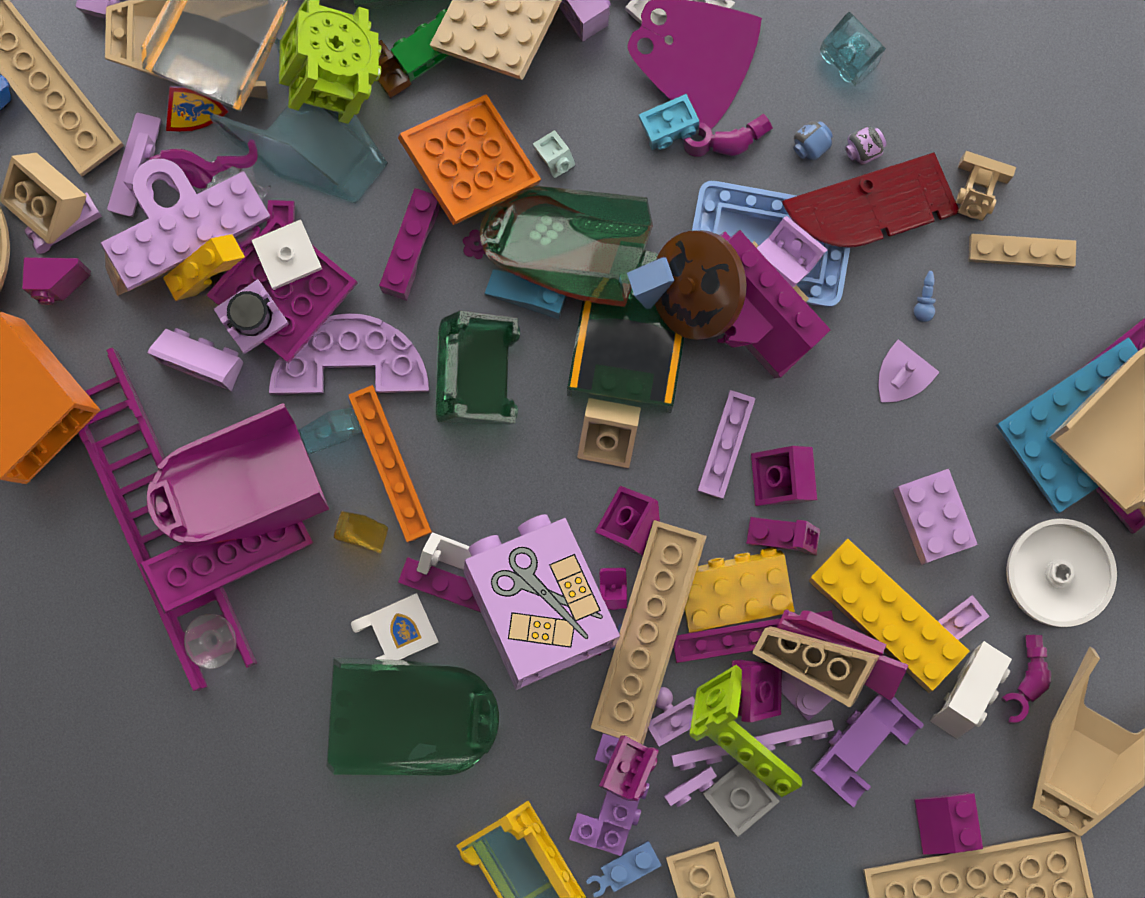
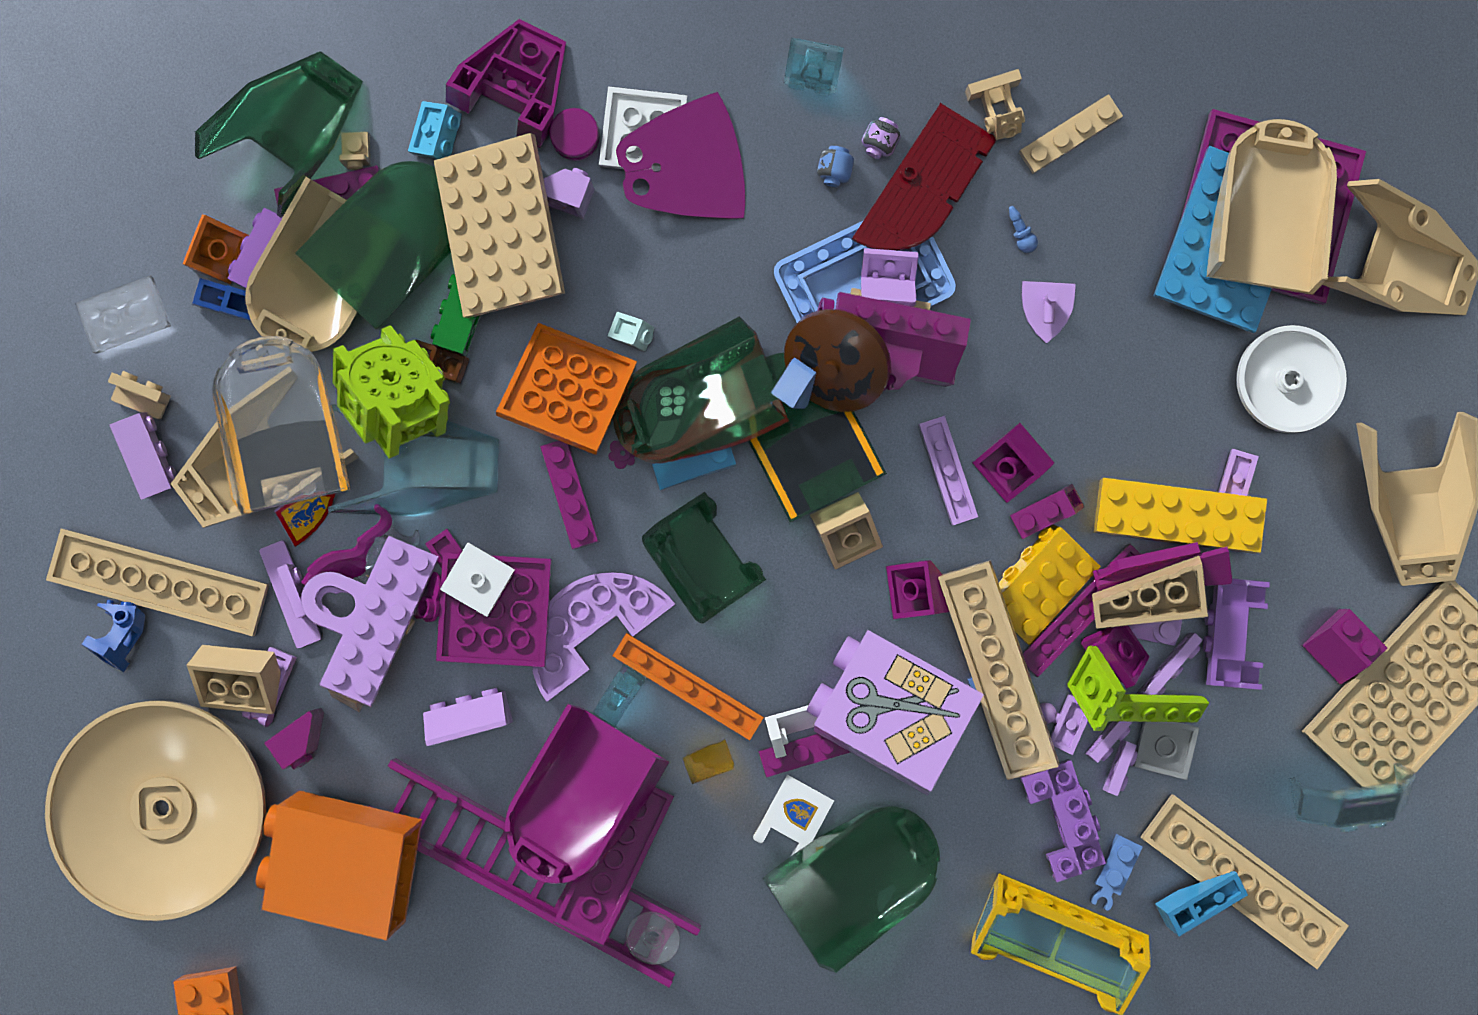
camera: 35 degrees left, 5 degrees up
yellow arch [163,234,245,301] -> none
piece [214,279,289,354] -> none
magenta bracket [599,568,627,610] -> none
magenta bracket [599,735,659,801] -> none
medium azure bracket [639,94,699,150] -> none
magenta piece [683,113,773,157] -> none
lavender brick [893,469,978,565] -> none
white wedge [930,641,1012,739] -> none
magenta piece [1001,635,1052,724] -> none

